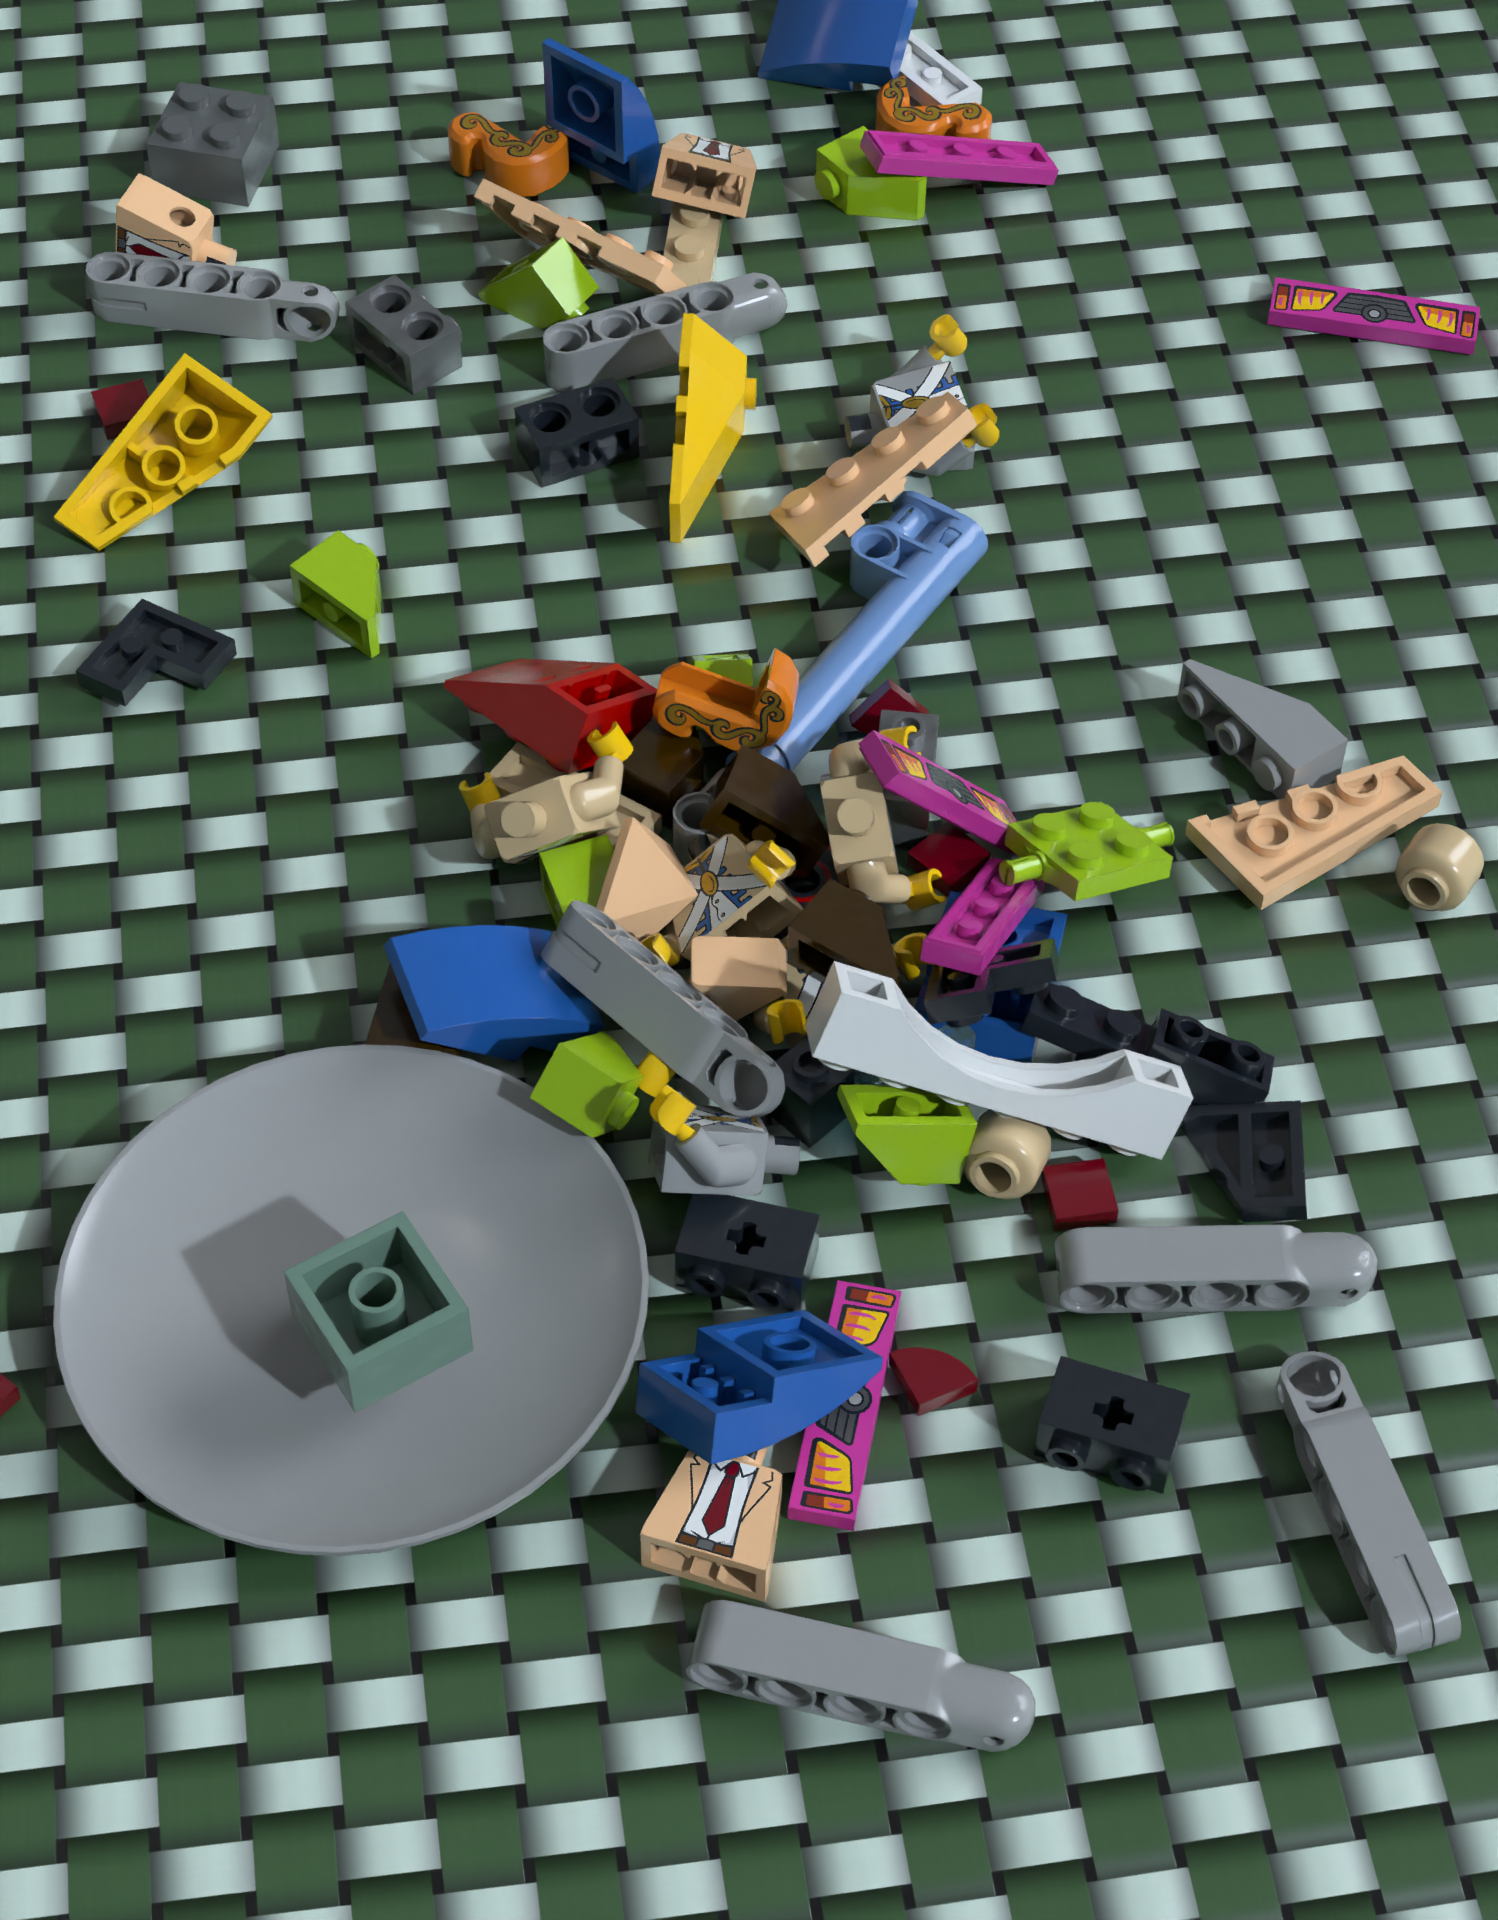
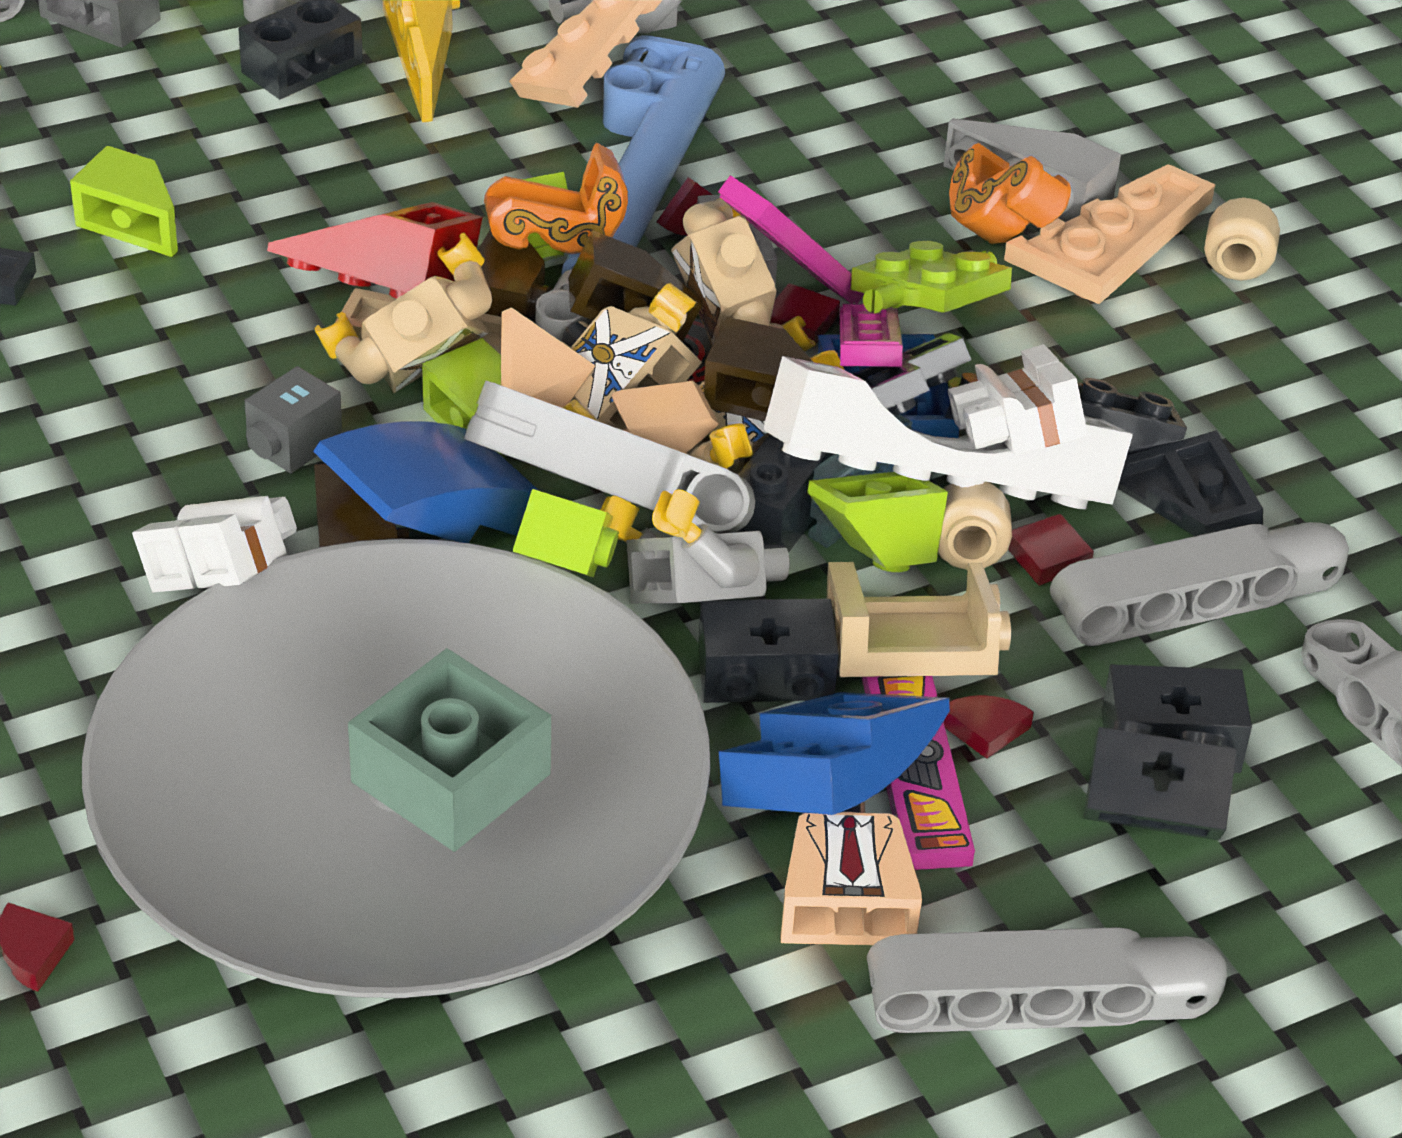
camera: 20 degrees left, 10 degrees down
none -> white hips [132,496,297,593]
none -> dark grey brick [244,366,343,473]
none -> tan panel [827,562,1011,677]
none -> white hips [948,344,1088,456]
none -> orange animal [949,142,1071,244]
none -> black brick [1083,720,1237,841]

